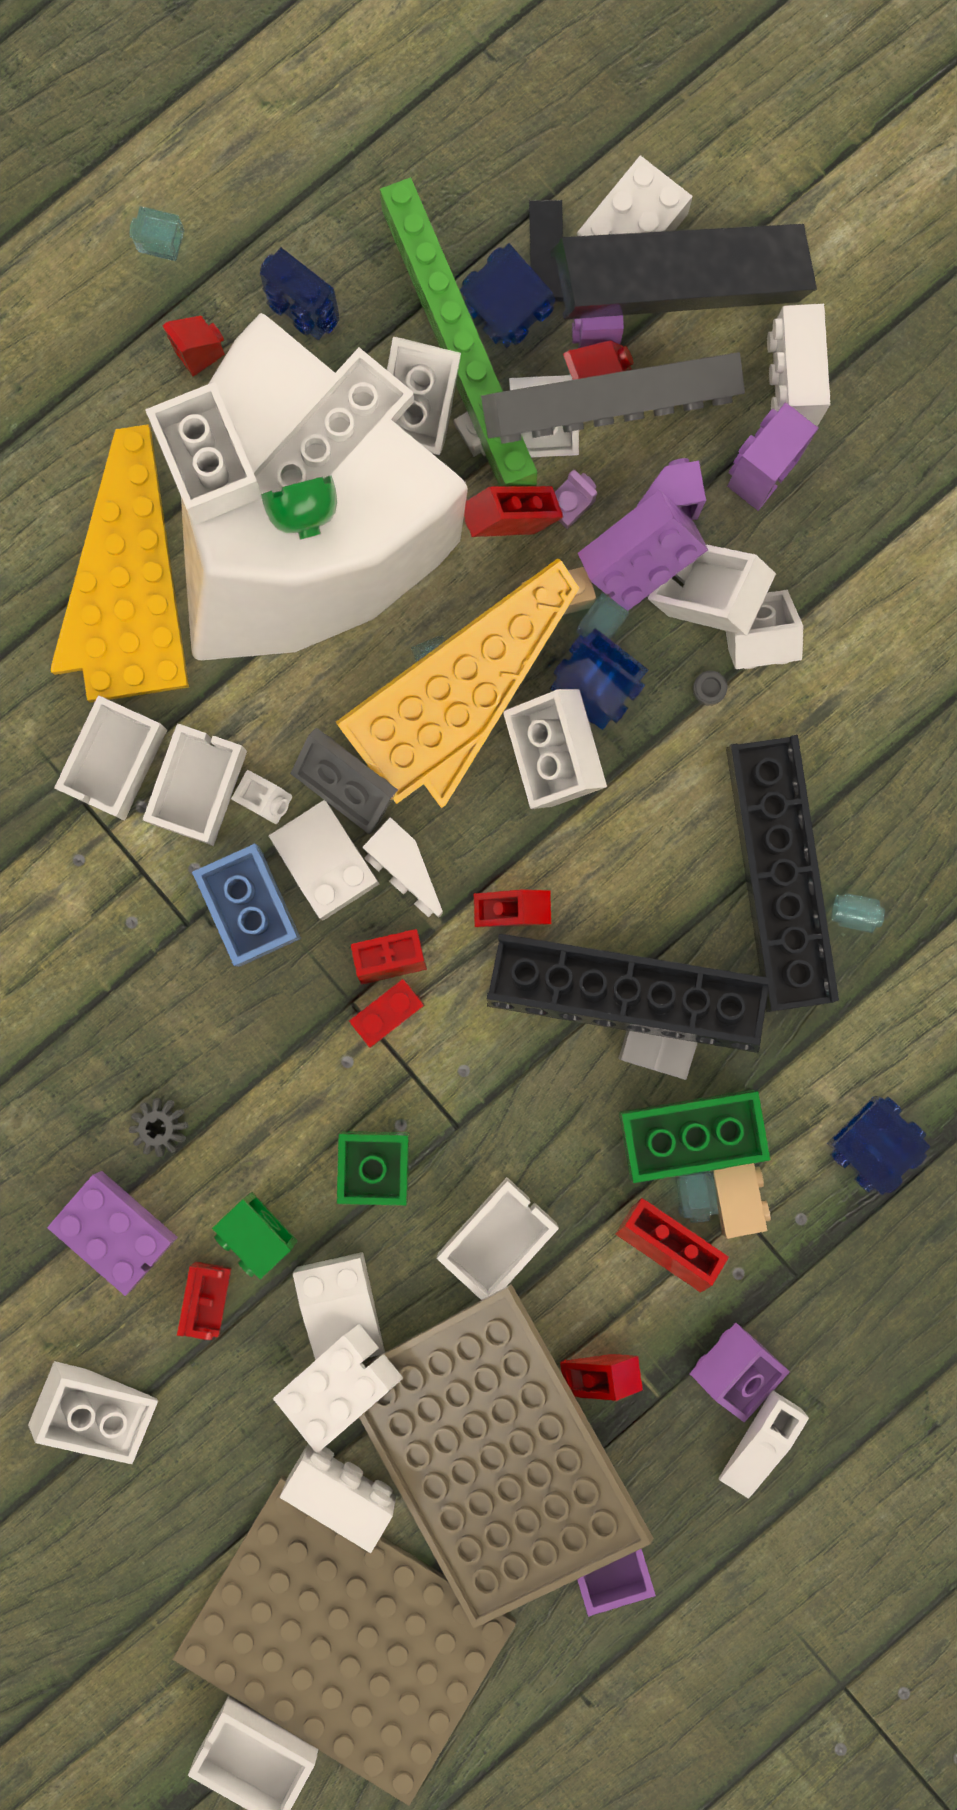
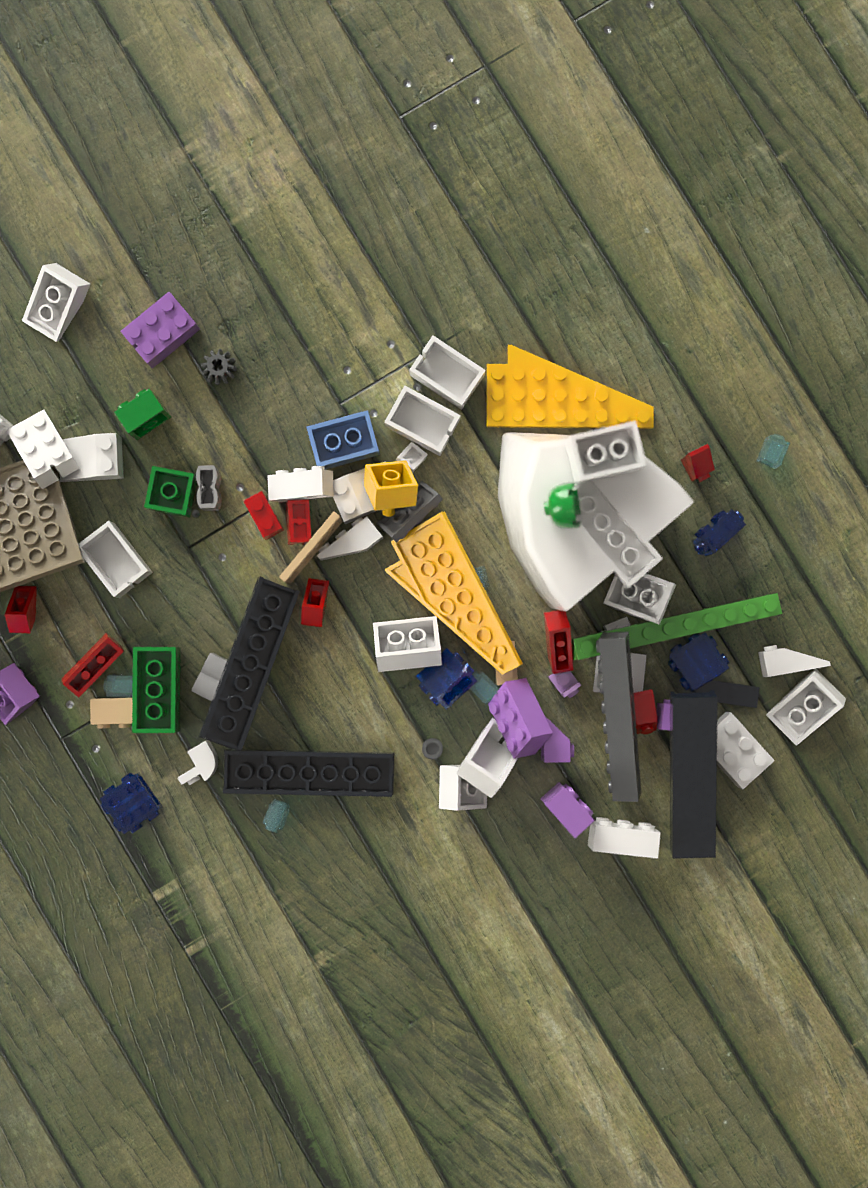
camera: 95 degrees right, 0 degrees up
red hinge [177,1261,232,1340] -> none
none -> white brick [177,740,218,785]
none -> light grey brick [196,465,222,511]
none -> white brick [268,466,334,502]
none -> tan tile [279,512,342,584]
none -> yellow brick [364,460,418,517]
none -> white slope [758,645,831,677]
none -> white slope [766,668,846,746]

